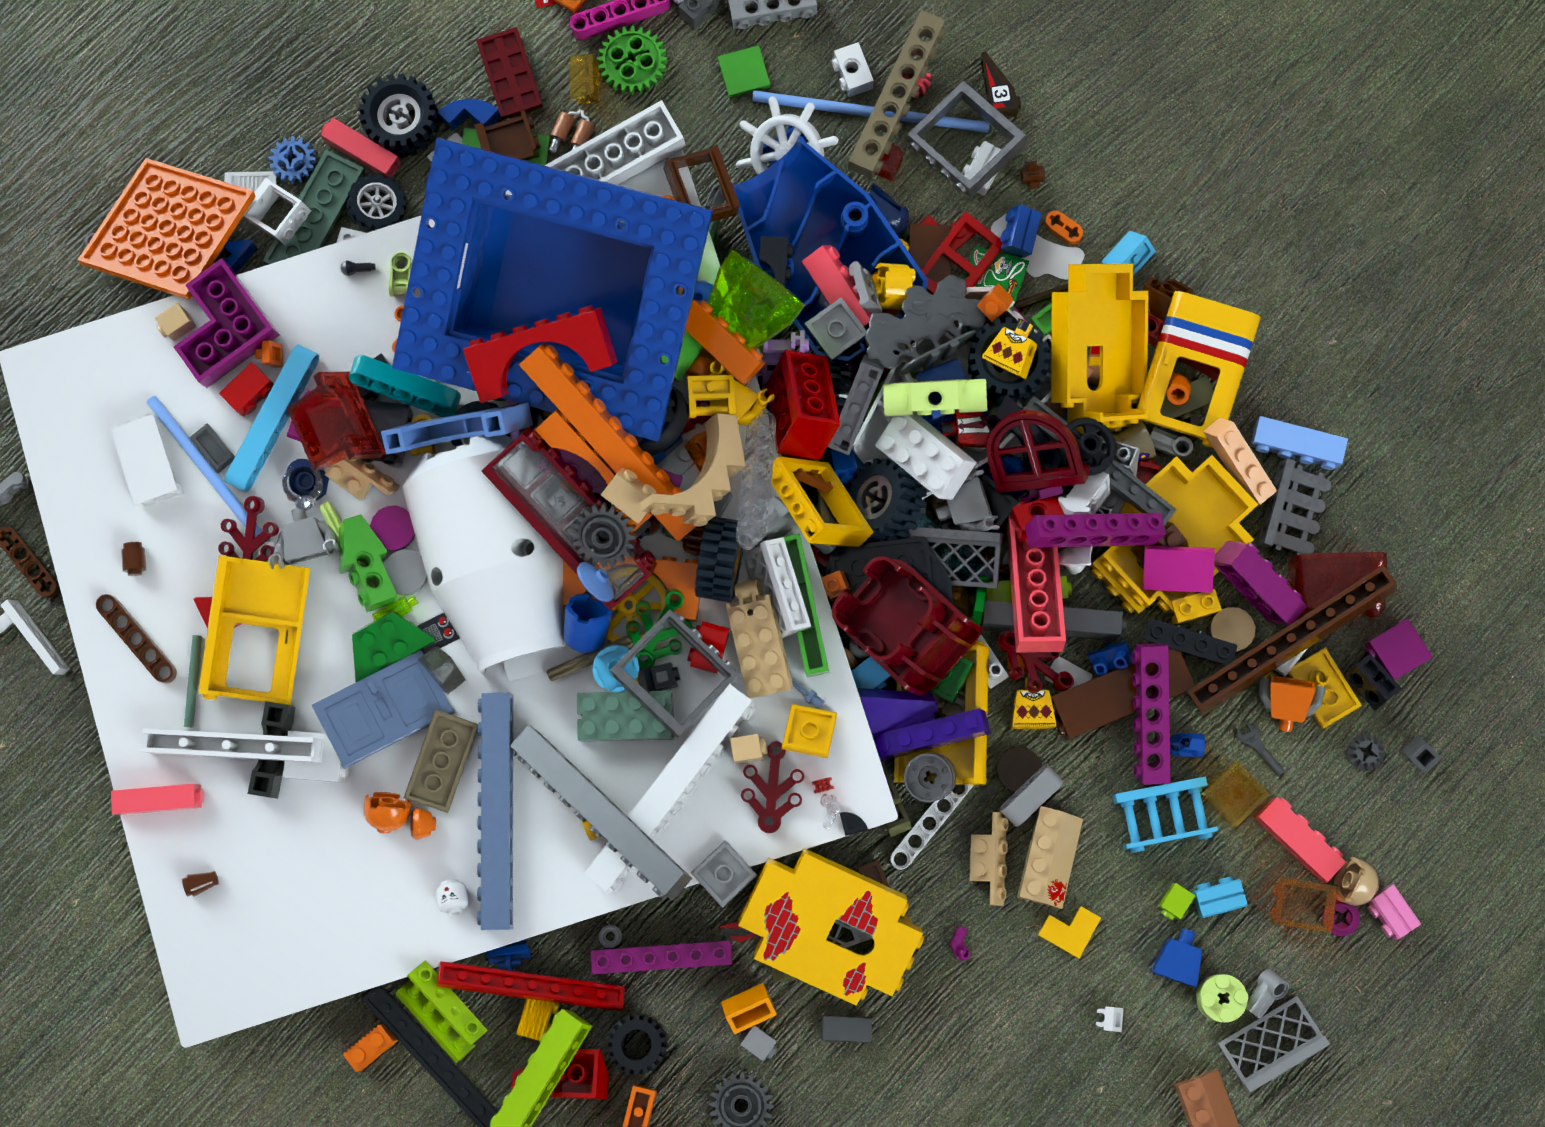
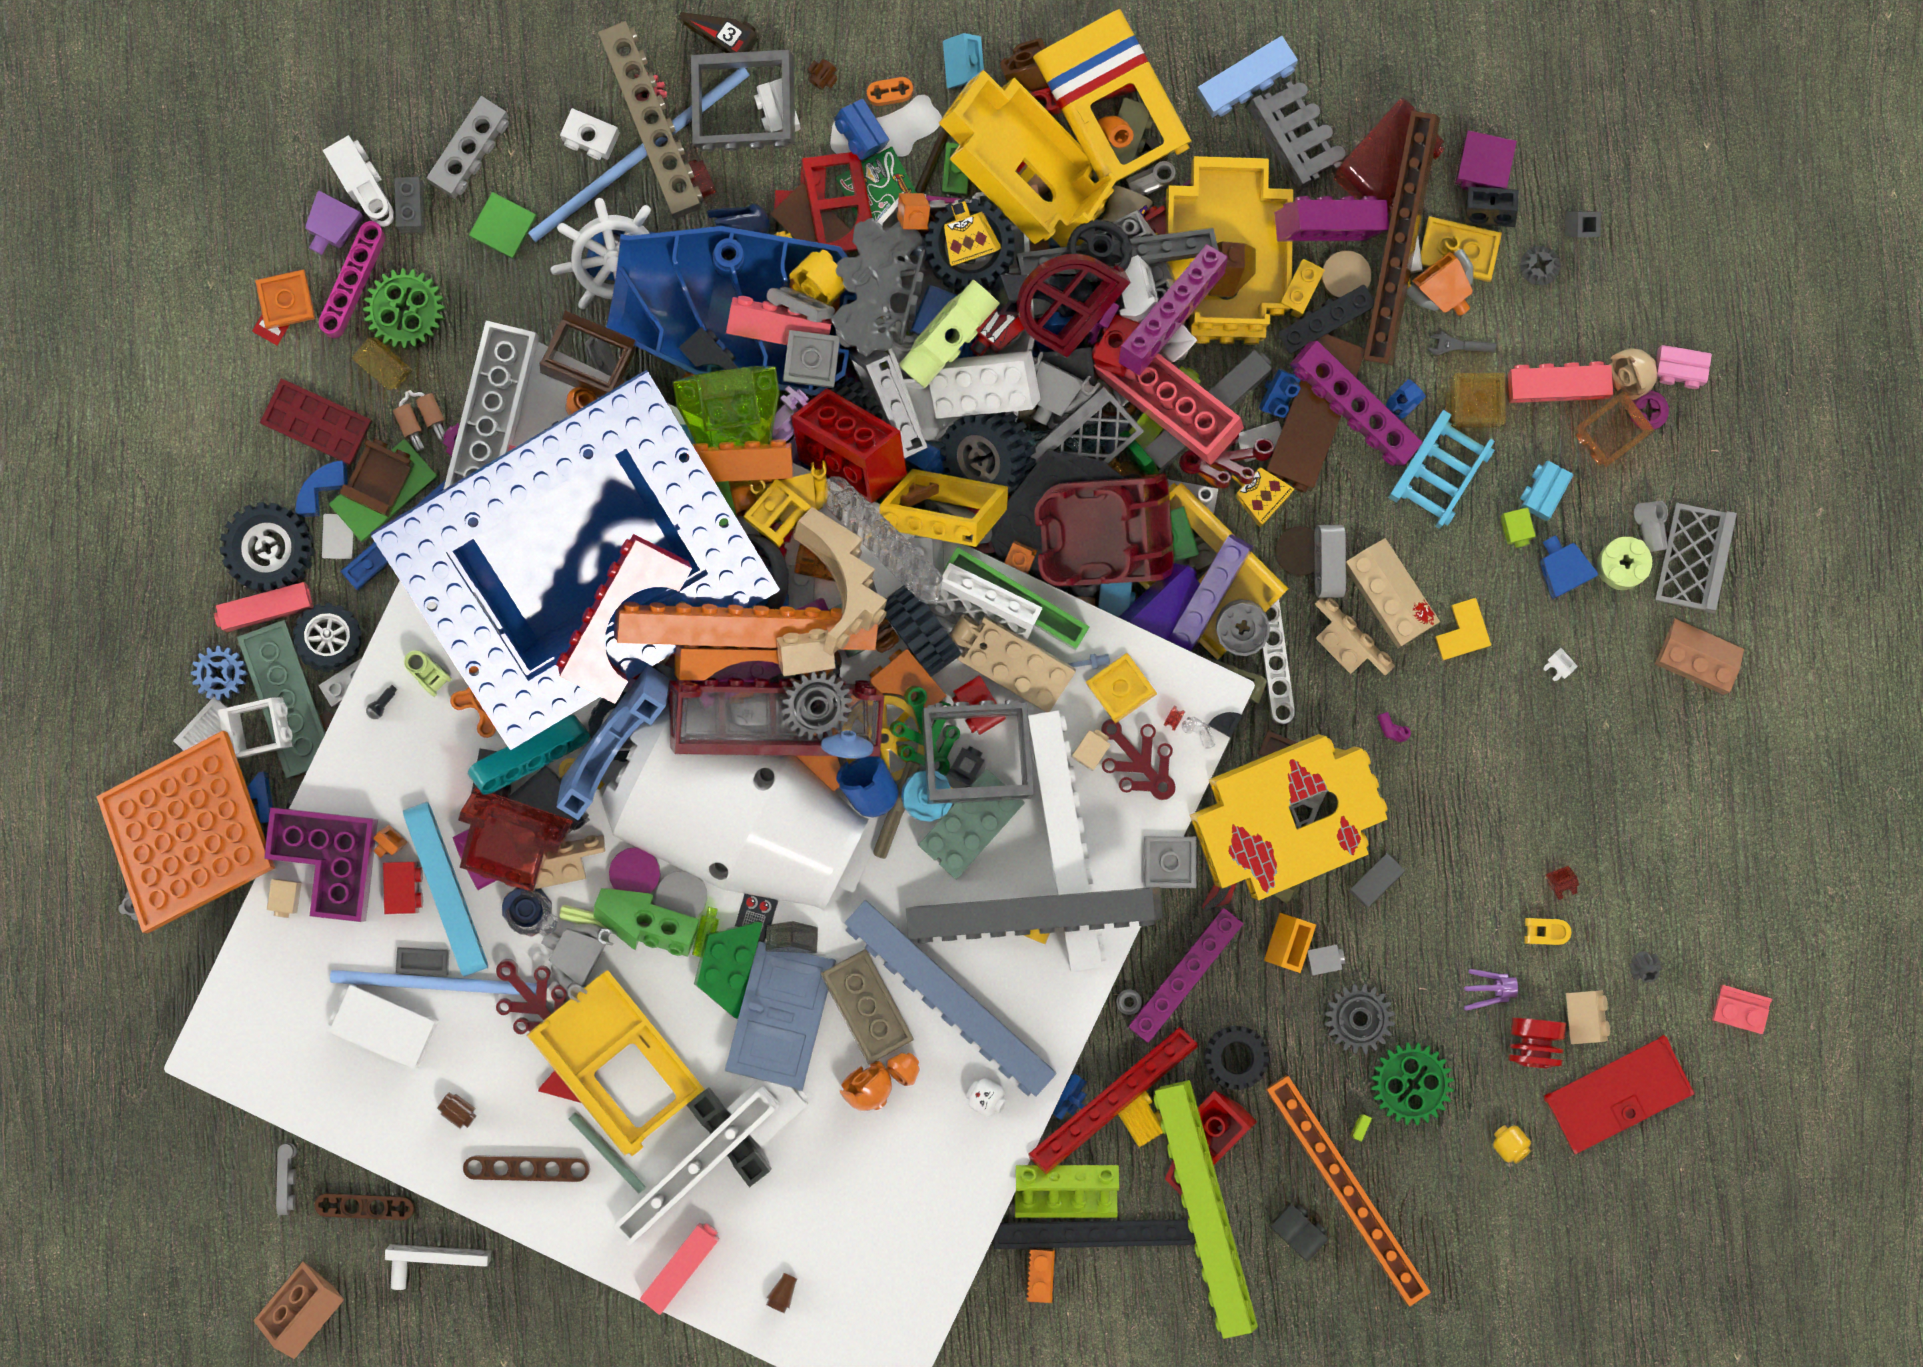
camera: 50 degrees left, 5 degrees up
dark pink tile [1143,545,1215,593] -> none
light nougat brick [1203,418,1277,505] -> none

